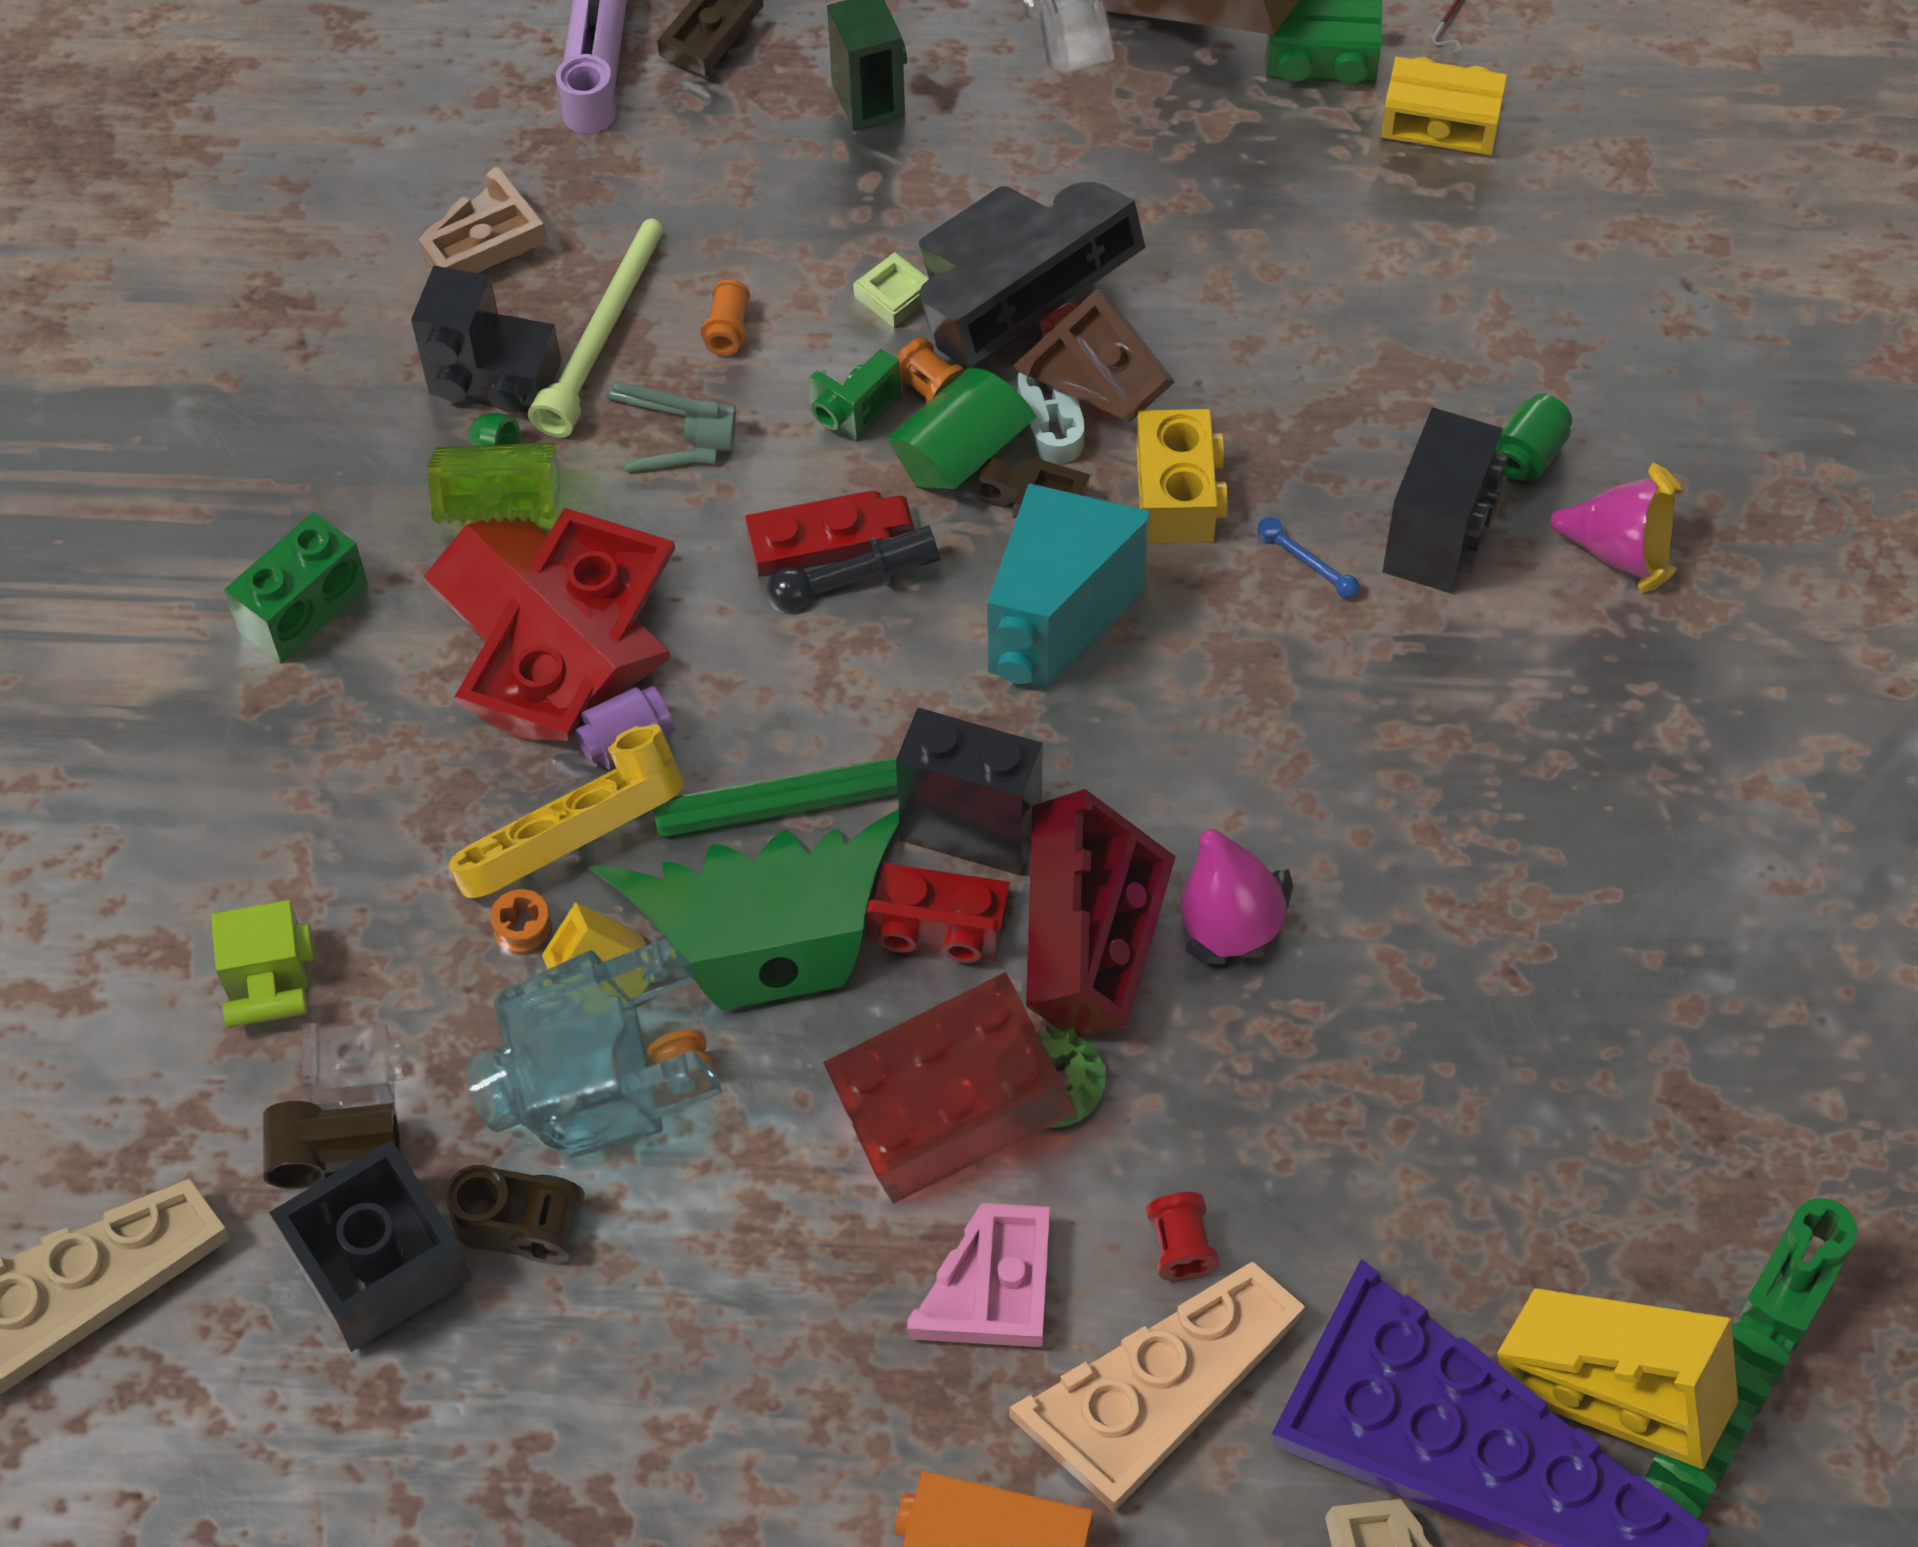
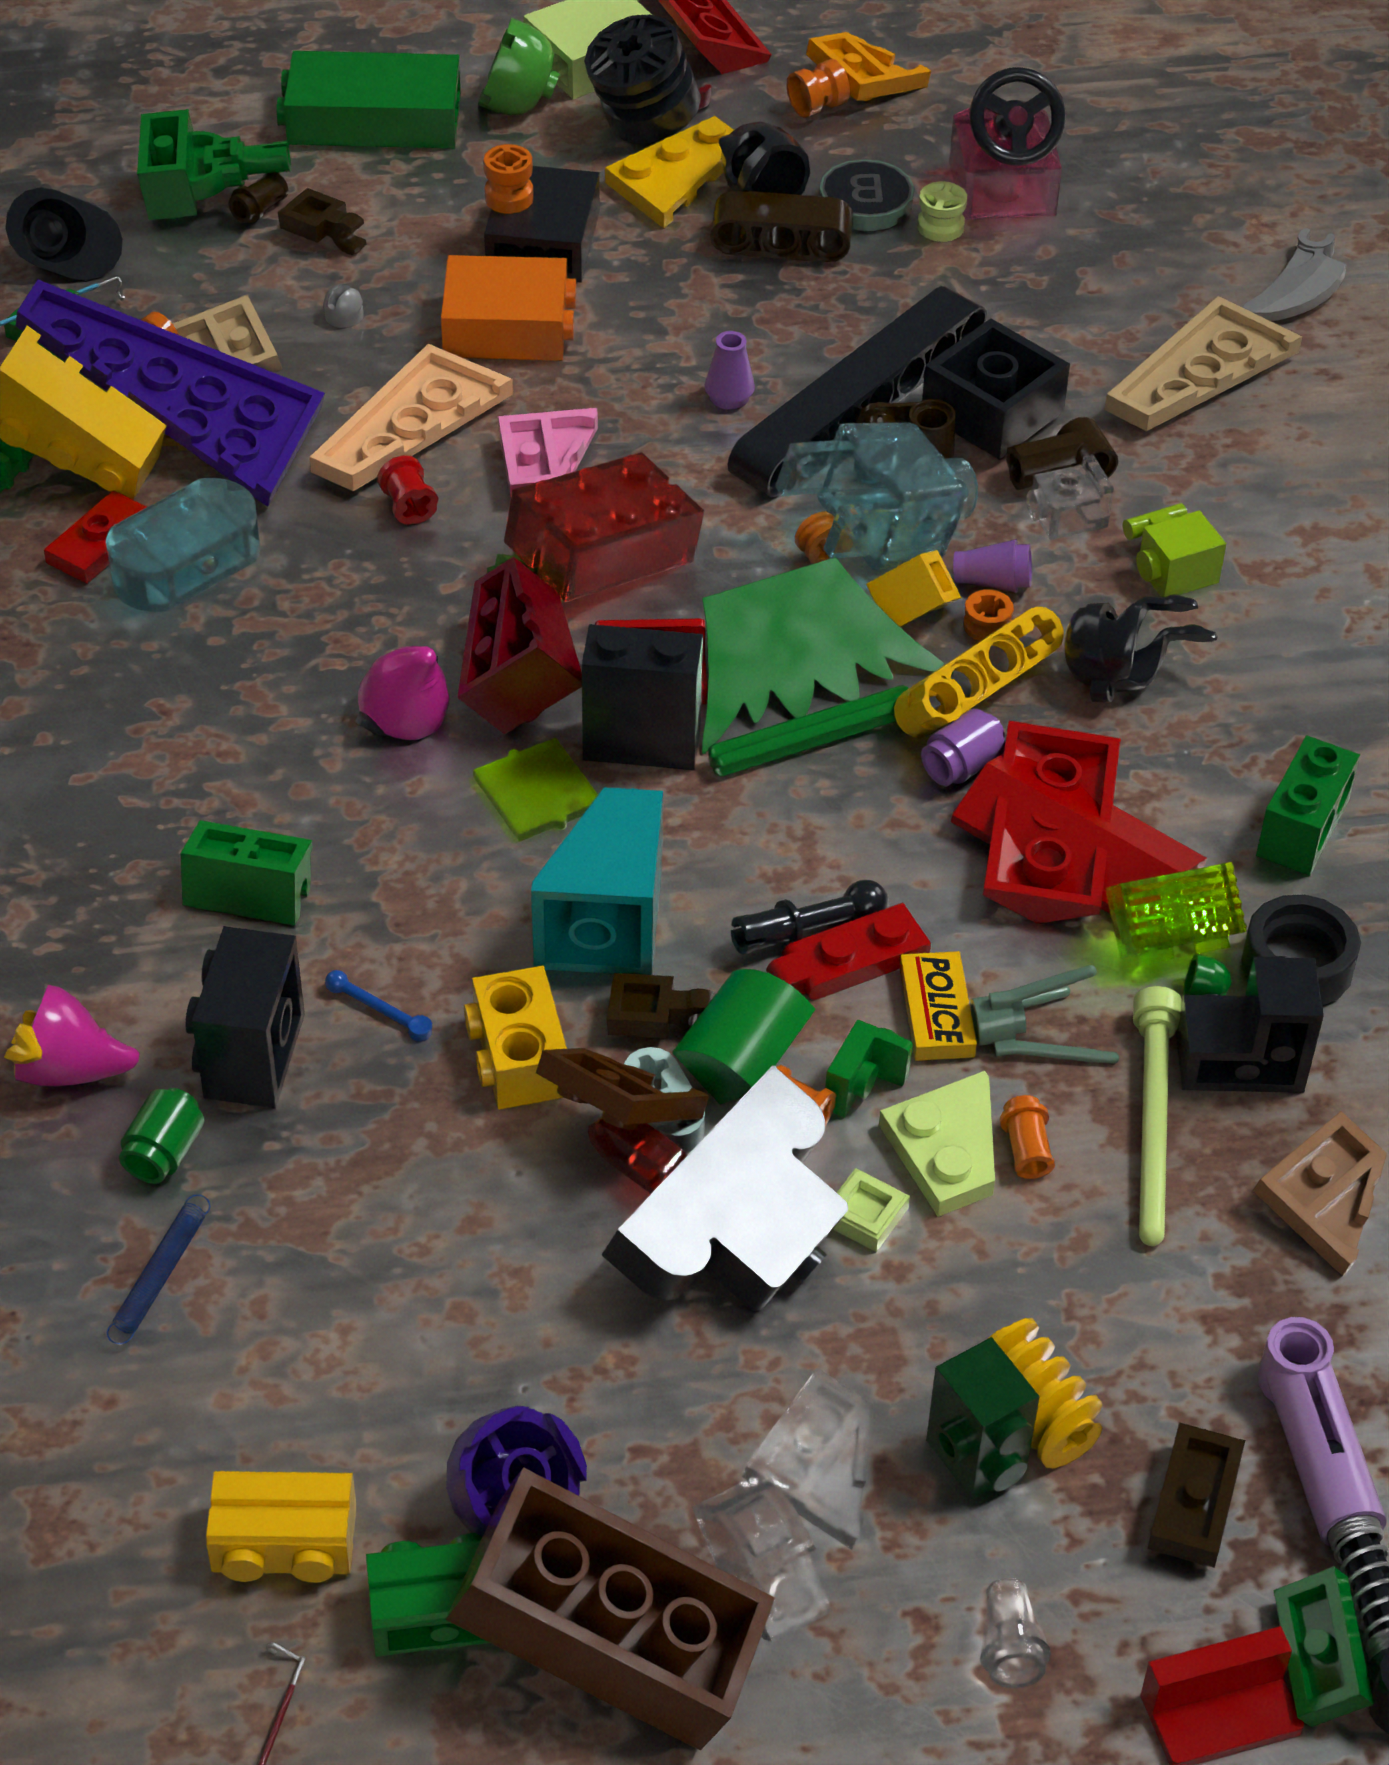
camera: 165 degrees right, 10 degrees down
none -> red plate [44,490,156,584]
none -> clear light blue brick [106,478,260,612]
none -> blue piece [107,1195,211,1344]
none -> green hinge [180,820,312,926]
none -> dark purple cylinder [446,1406,587,1537]
none -> clear neon green piece [473,737,598,842]
none -> medium lavender cone [704,331,755,409]
none -> black beam [727,286,987,497]
none -> clear wing [742,1368,873,1550]
none -> yellowish green wing [879,1071,995,1217]
none -> yellow tile [899,951,977,1061]
none -> medium lavender cone [953,539,1032,593]
none -> yellow piece [987,1318,1103,1469]
none -> black hair [1064,594,1218,702]
none -> black tyre [1241,894,1361,1006]

